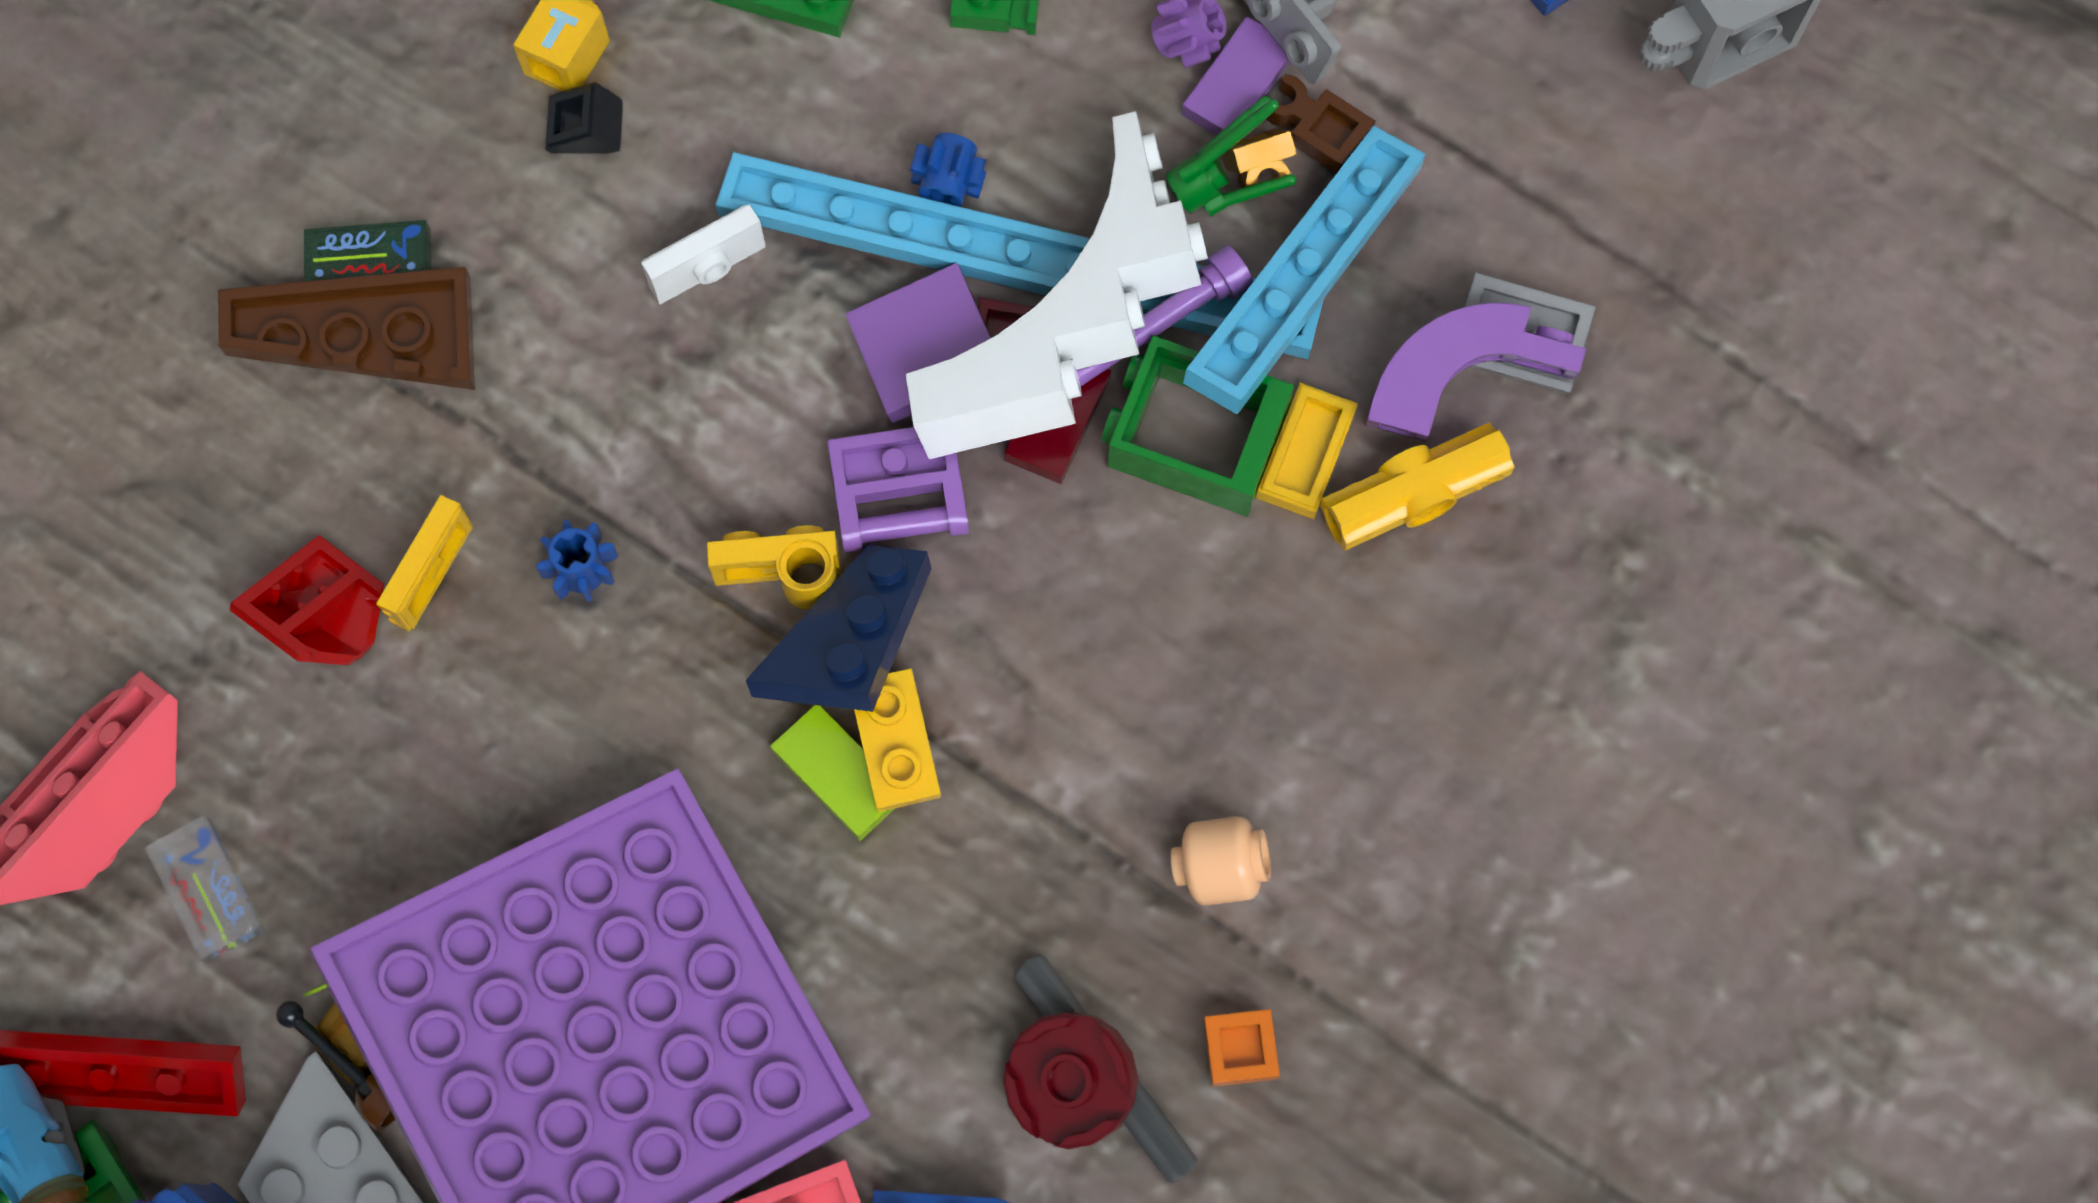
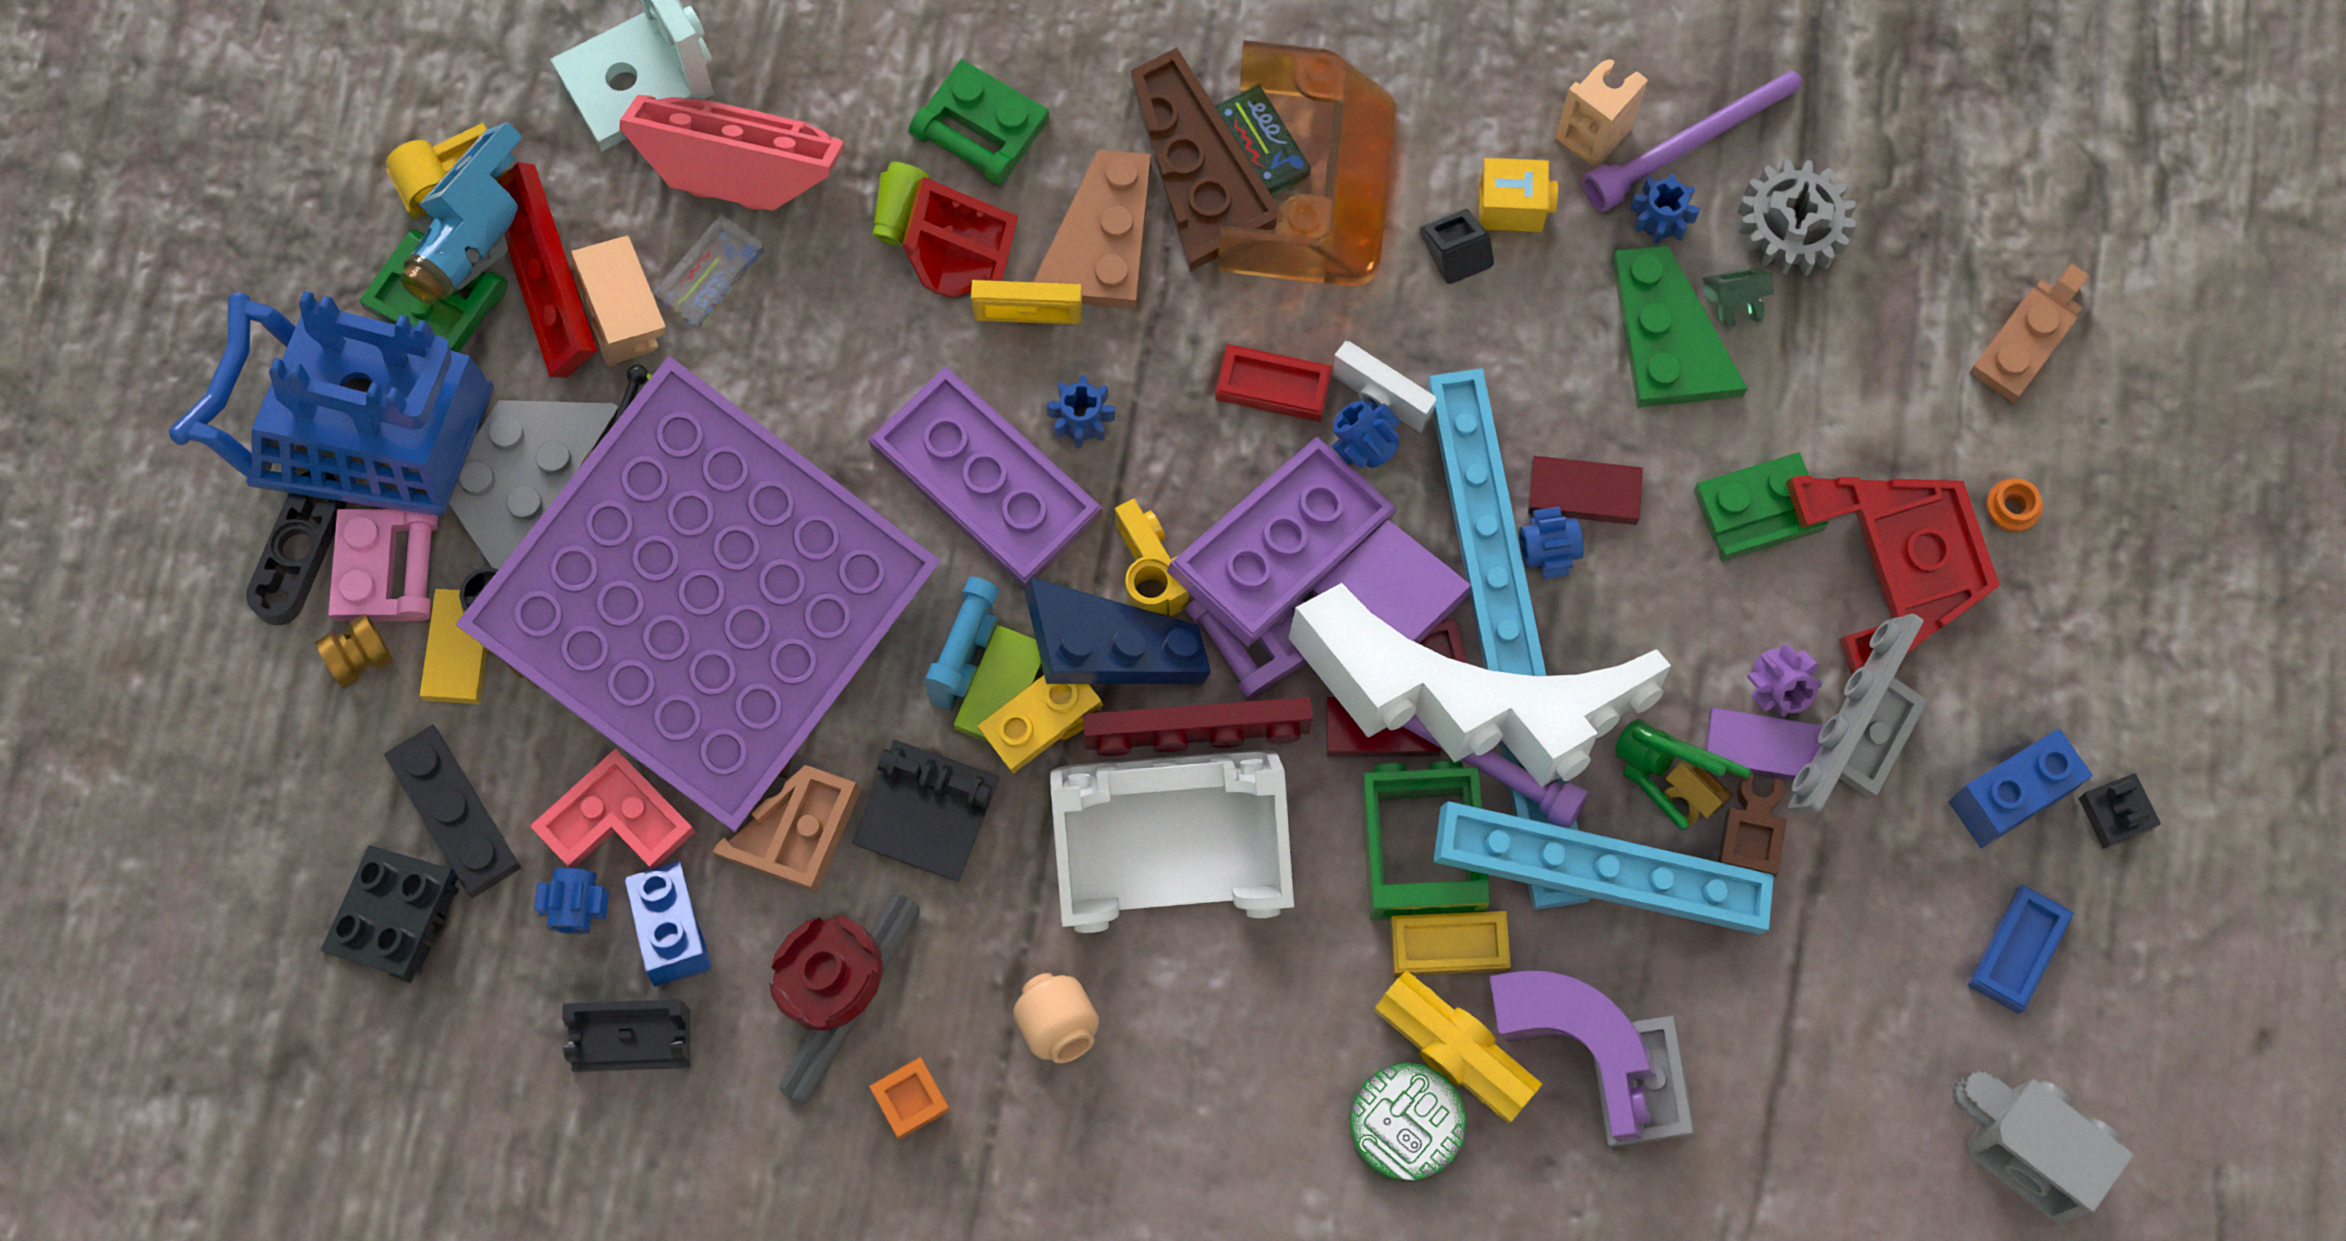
camera: 65 degrees right, 0 degrees up
none -> light nougat hinge [571,235,666,368]
none -> nougat wing [713,765,861,893]
none -> black hinge [852,739,1000,882]
none -> medium lavender tile [868,366,1102,588]
none -> lime cone [871,162,930,246]
none -> green plate [908,59,1050,186]
none -> dark azure plate [924,576,1000,712]
none -> nougat wing [1033,150,1151,309]
none -> white windscreen [1050,750,1294,933]
none -> dark red plate [1083,697,1313,756]
none -> medium lavender tile [1167,437,1397,647]
none -> red tile [1215,344,1333,422]
none -> clear orange windscreen [1218,40,1396,286]
none -> blue gear [1332,400,1401,469]
none -> tile [1349,1062,1467,1182]
none -> dark red tile [1527,456,1643,525]

